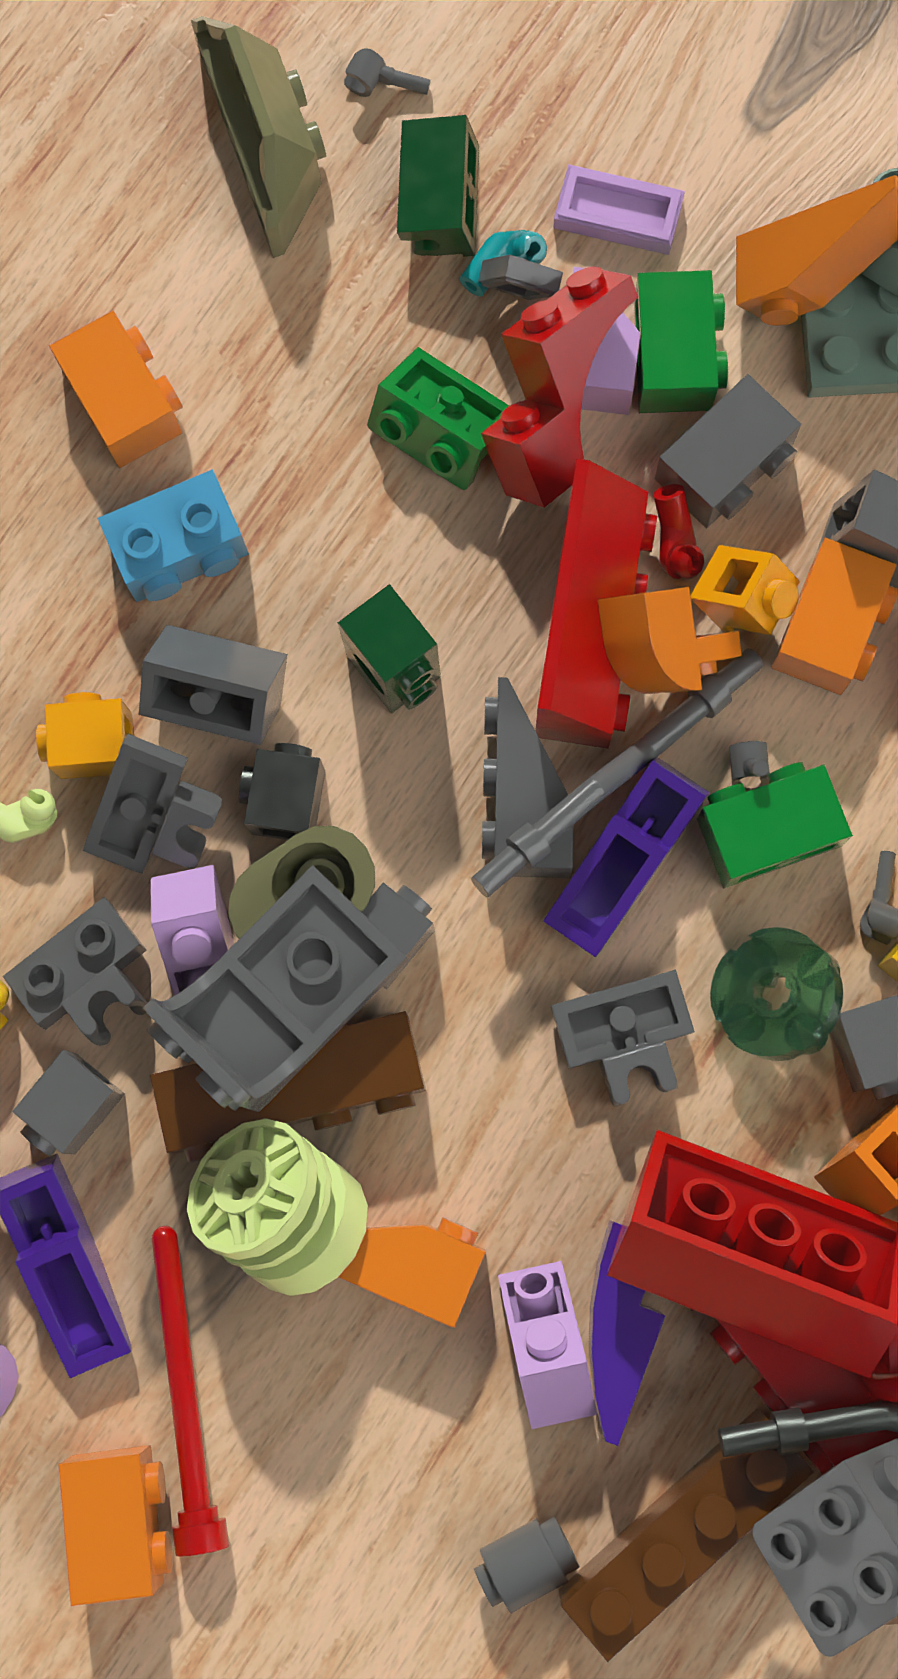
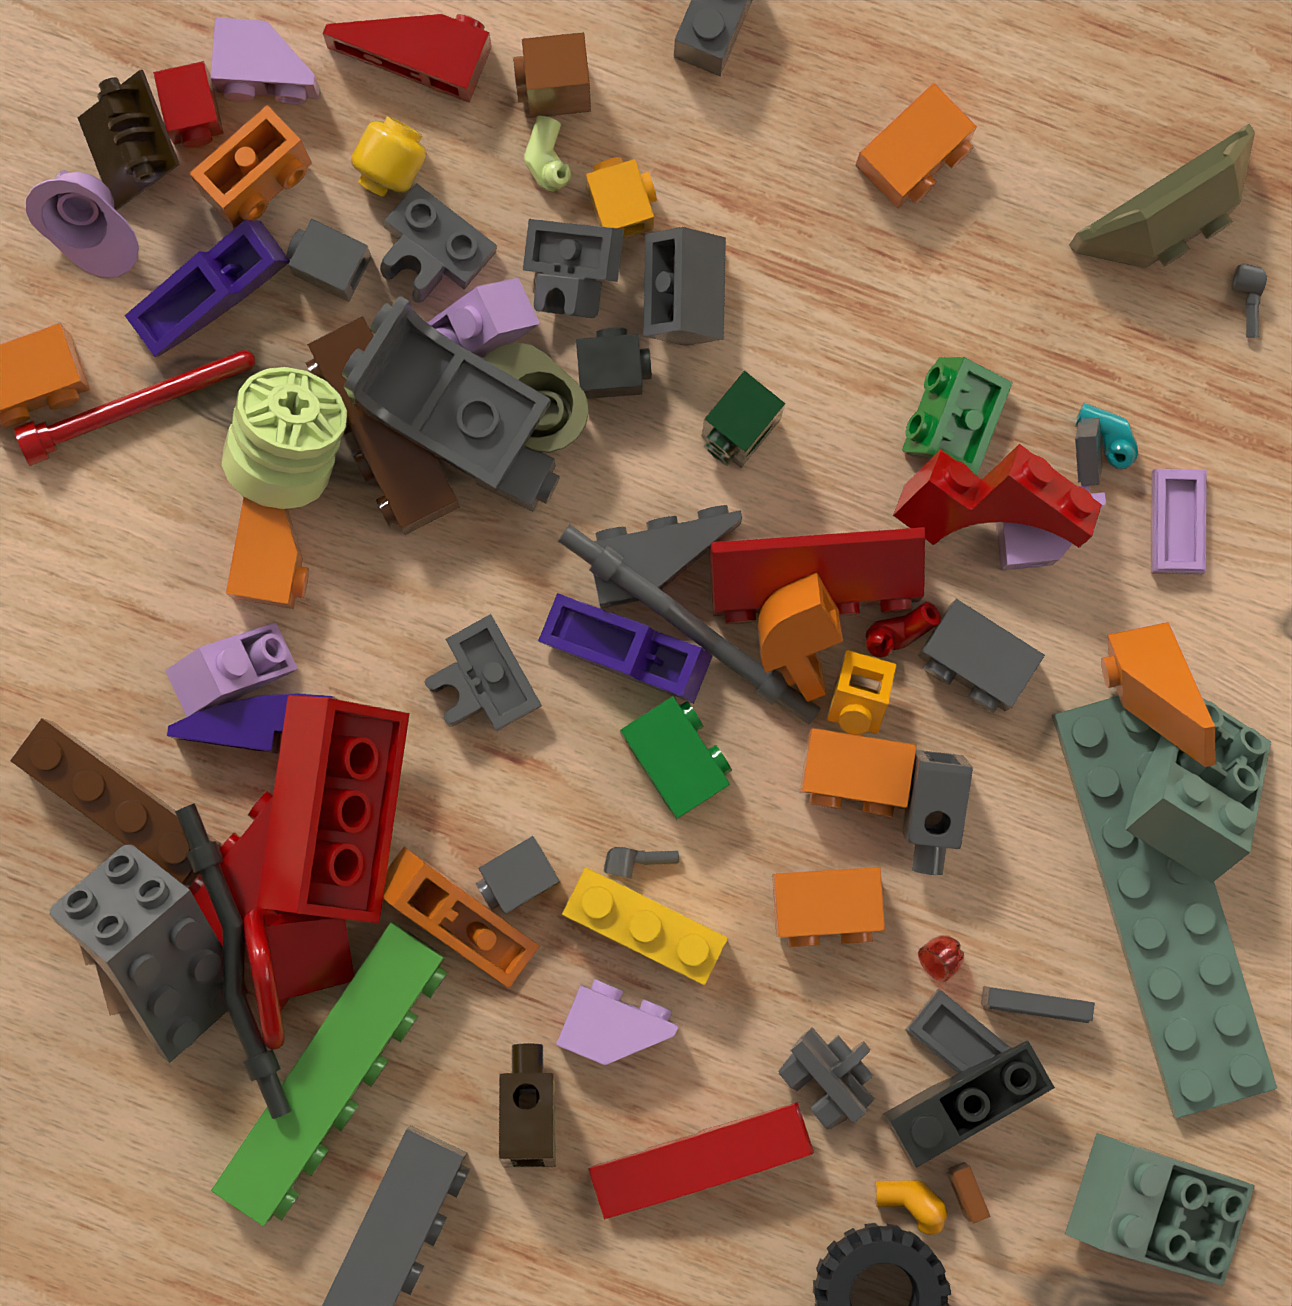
camera: 65 degrees right, 5 degrees up
dark azure brick [97,469,249,602] -> none
dark green hinge [397,115,479,257] -> none
dark grey brick [474,1516,580,1613] -> none
green brick [634,270,728,414] -> none
clear green plate [710,927,843,1061] -> none
dark grey hand [729,741,770,780] -> none

